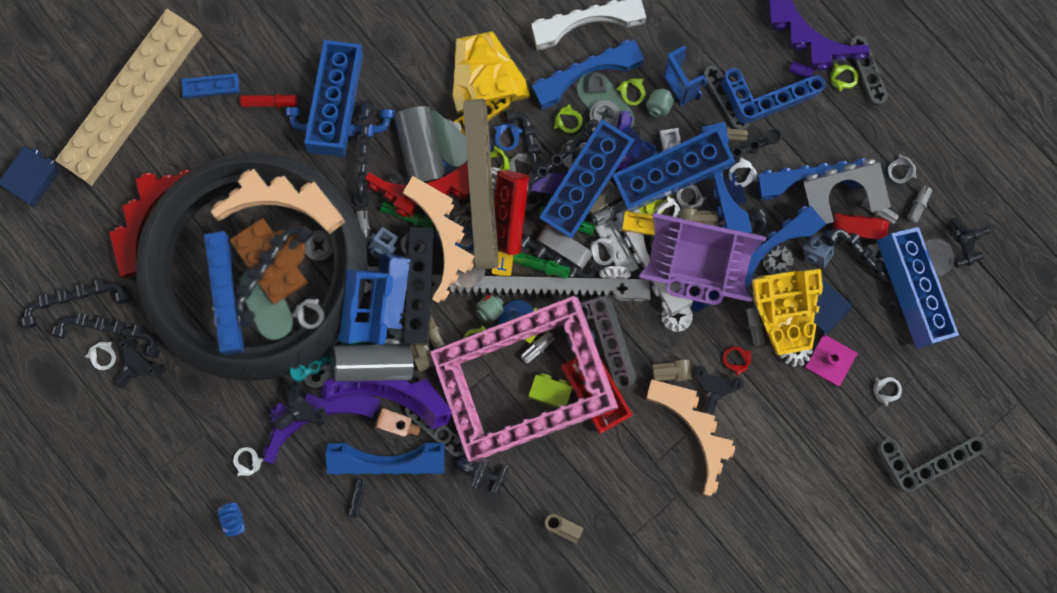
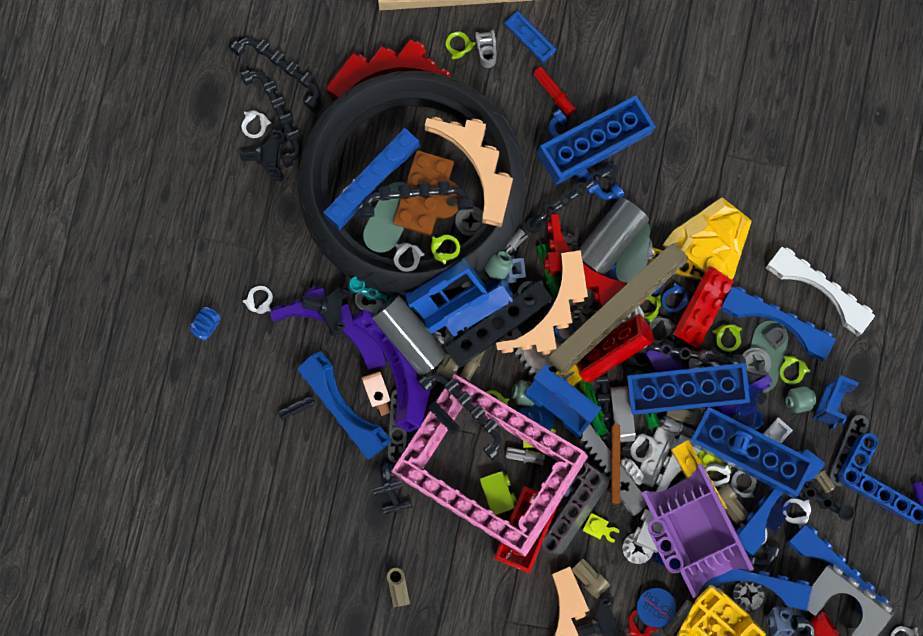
camera: 50 degrees right, 0 degrees up
none -> black bar [418,374,502,460]
none -> black axle [428,401,460,434]
none -> lime piece [431,235,460,264]
none -> lime piece [446,32,476,59]
none -> light grey piece [475,30,496,68]
none -> sand green head [485,251,513,280]
none -> blue piece [524,364,602,437]
none -> neon yellow plate [583,513,619,543]
none -> dark orange tile [611,425,620,505]
none -> blue piece [637,588,676,628]
none -> red plate [673,266,734,349]
none -> blue bush [730,431,753,456]

